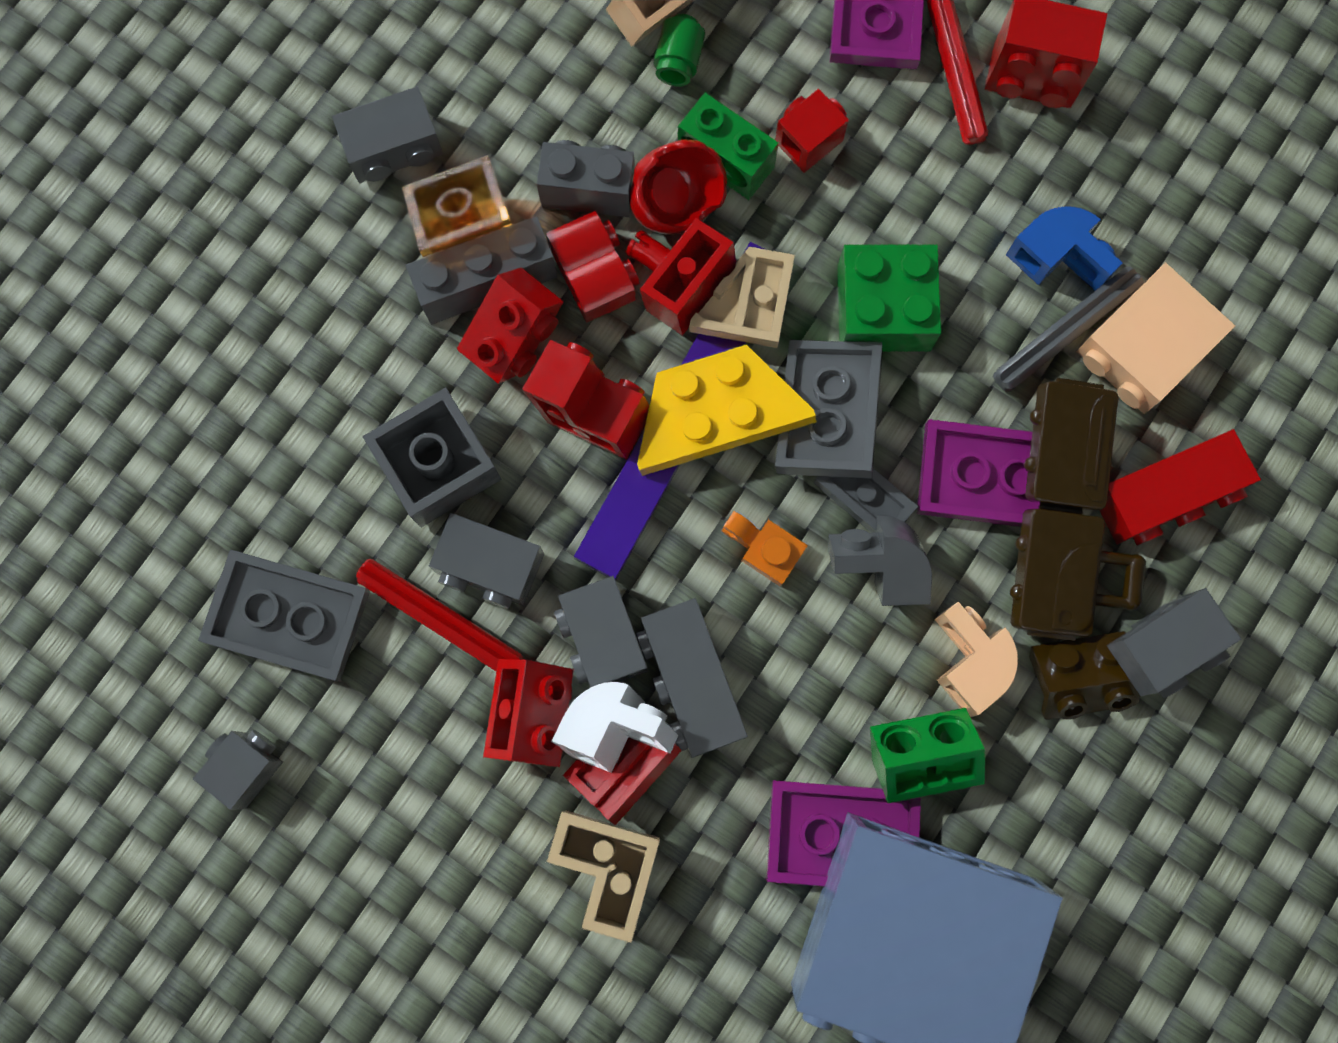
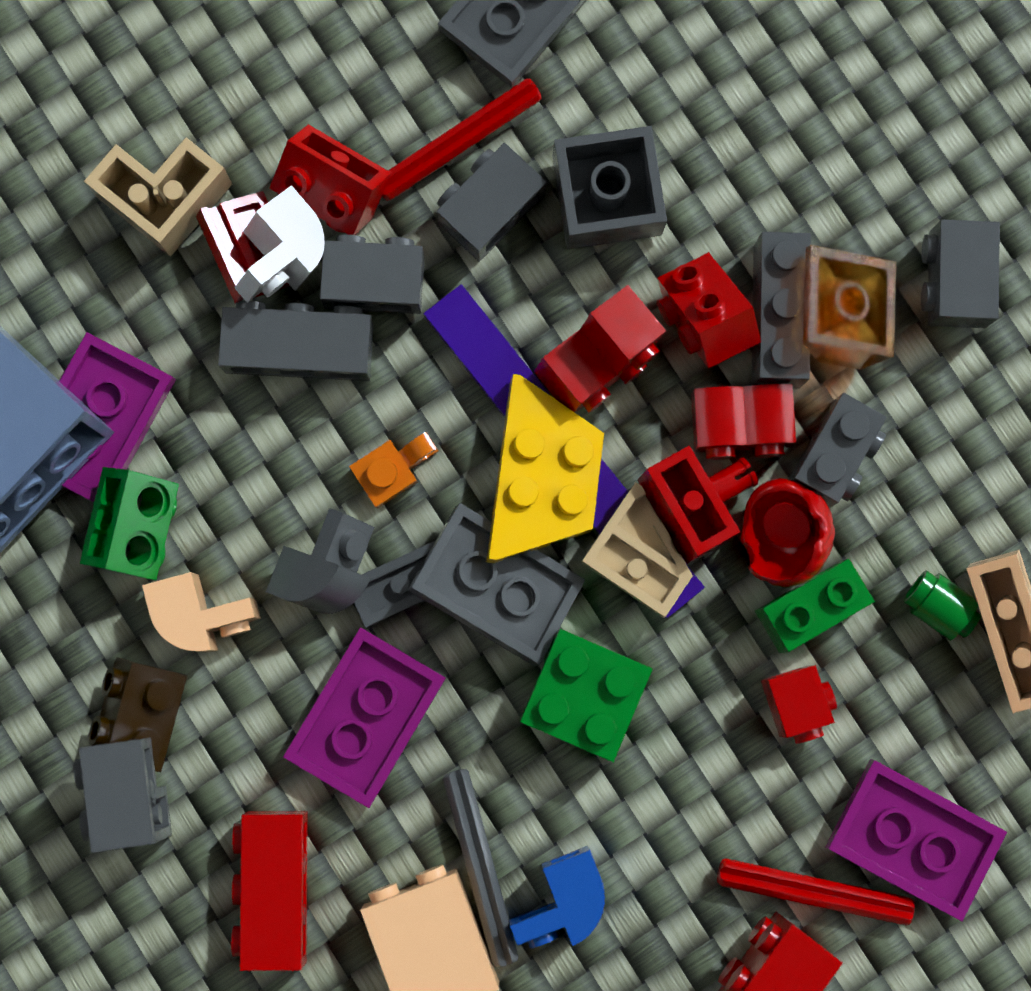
camera: 105 degrees right, 5 degrees up
dark brown piece [1010,378,1146,641] -> none

